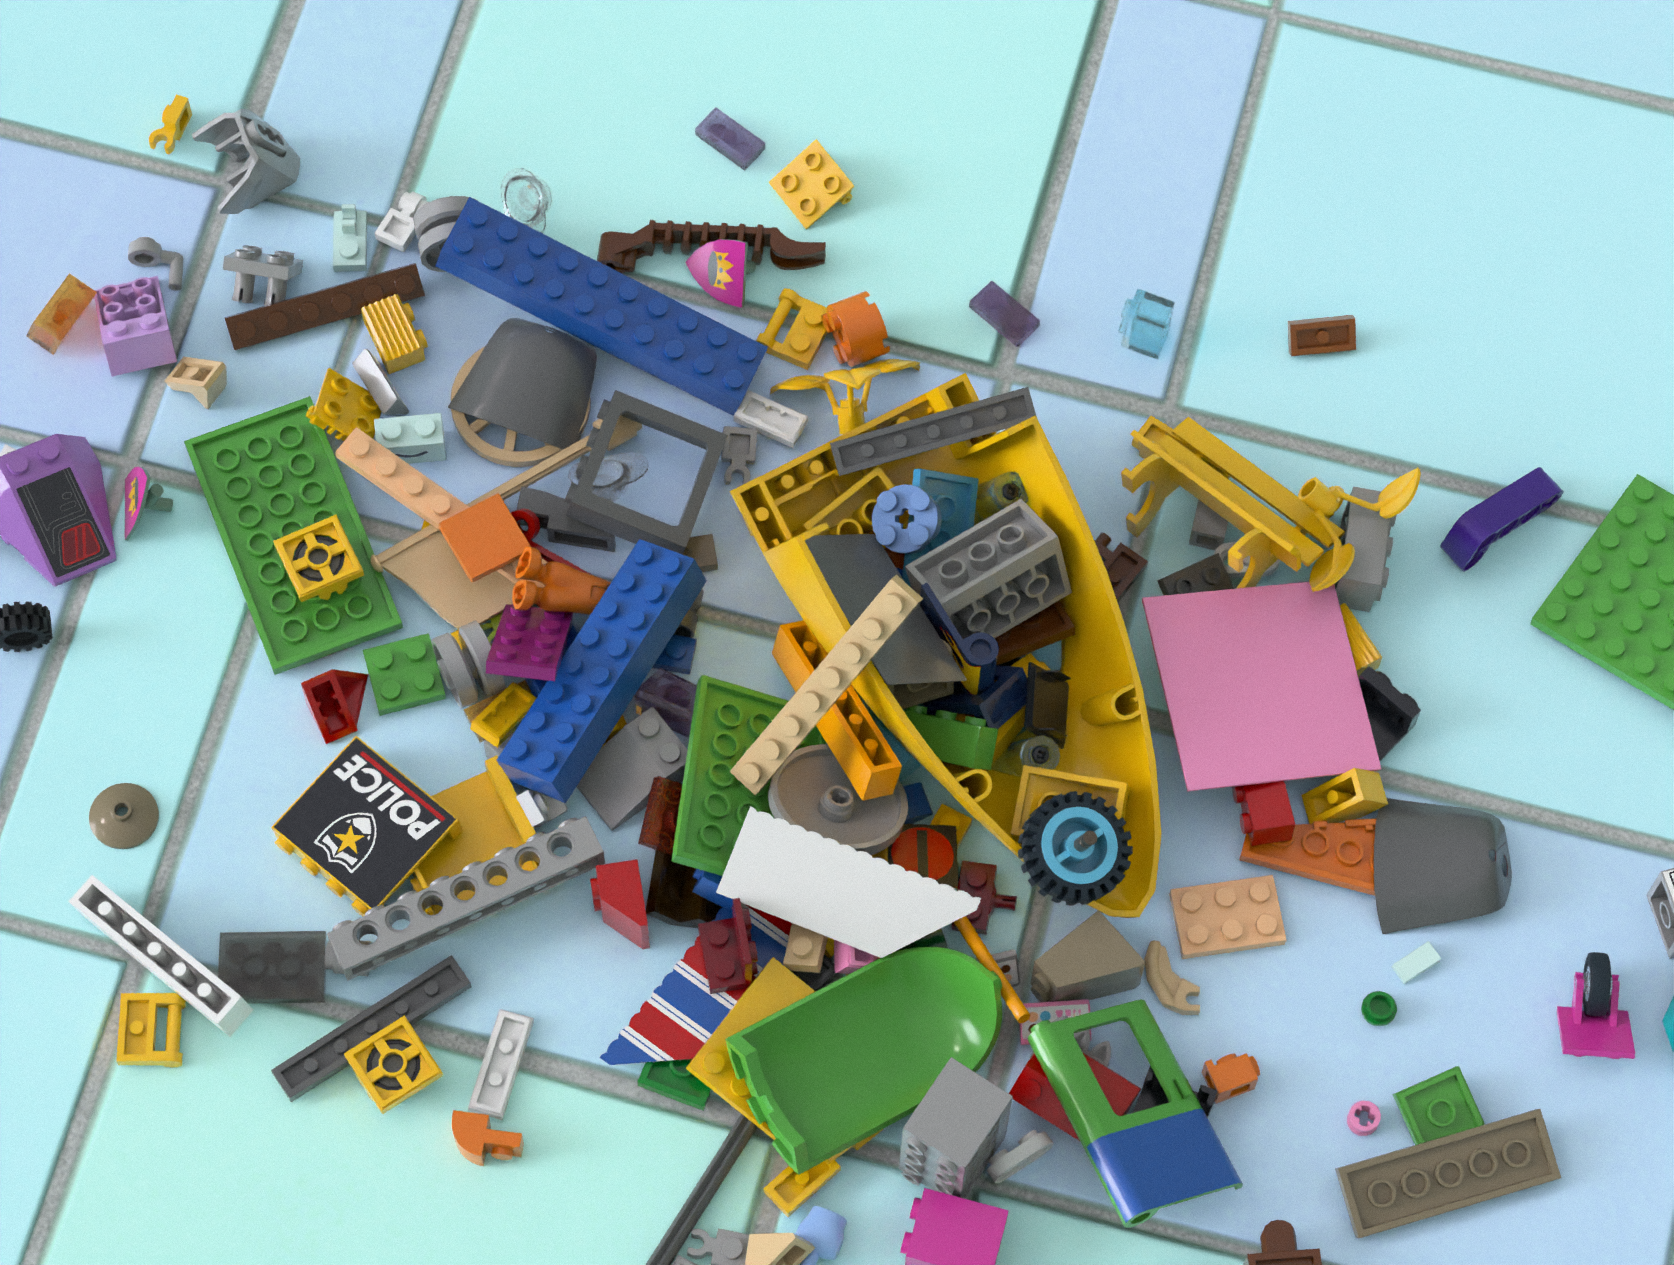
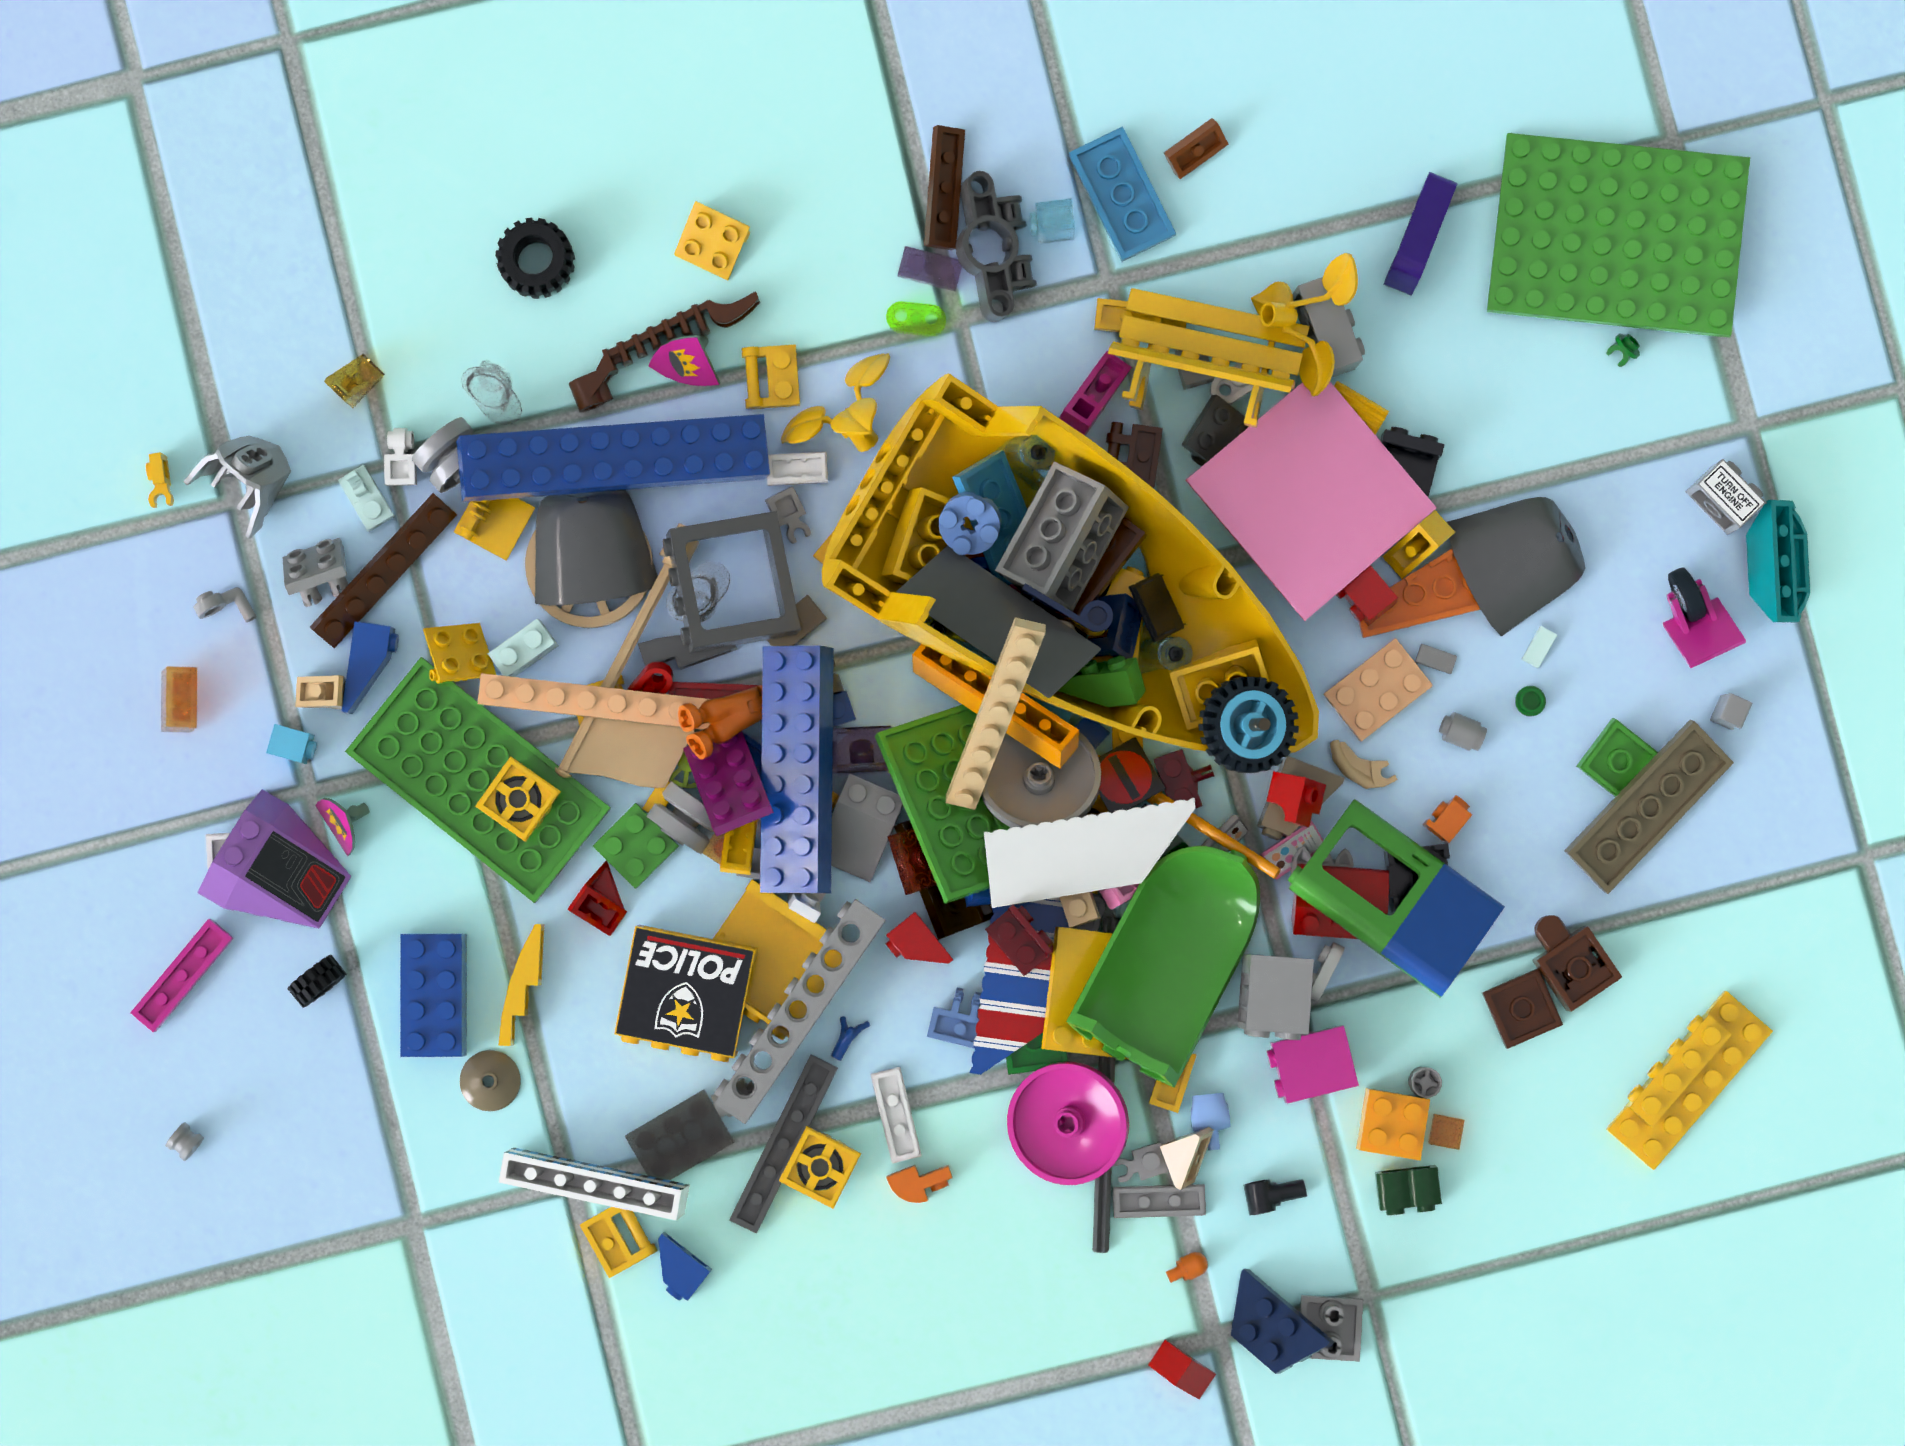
camera: 20 degrees left, 20 degrees up
lavender slope [93,276,177,377] -> none
light grey slope [352,349,409,414] -> none
yellow brick [361,294,428,374] -> none
orange tile [439,493,531,583] -> none
clear purple plate [695,107,765,171] -> none
orange brick [821,291,890,367] -> none
dark grey plate [830,387,1037,476] -> none
bright pink bush [1347,1100,1381,1136] -> none
none -> medium azure brick [266,724,317,764]
none -> clear yellow slope [324,354,385,408]
none -> blue slope [341,621,399,714]
none -> blue brick [400,934,467,1057]
none -> yellow hinge [454,498,535,561]
none -> black tyre [495,217,575,299]
none -> yellow slope [498,924,545,1046]
none -> blue slope [658,1232,712,1301]
none -> blue bar [831,1016,870,1061]
none -> clear neon green plate [886,301,946,336]
none -> reddish brown plate [924,125,965,250]
none -> medium blue hinge [927,987,981,1048]
none -> dark grey piece [956,171,1037,322]
none -> dark pink dish [1007,1062,1129,1185]
none -> dark pink slope [1059,351,1132,436]
none -> dark azure plate [1068,126,1176,262]
none -> red brick [1266,771,1326,827]
none -> light grey piece [1415,644,1457,674]
none -> light grey brick [1439,712,1487,751]
none -> green plate [1606,334,1640,367]
none -> light grey piece [1710,693,1753,730]

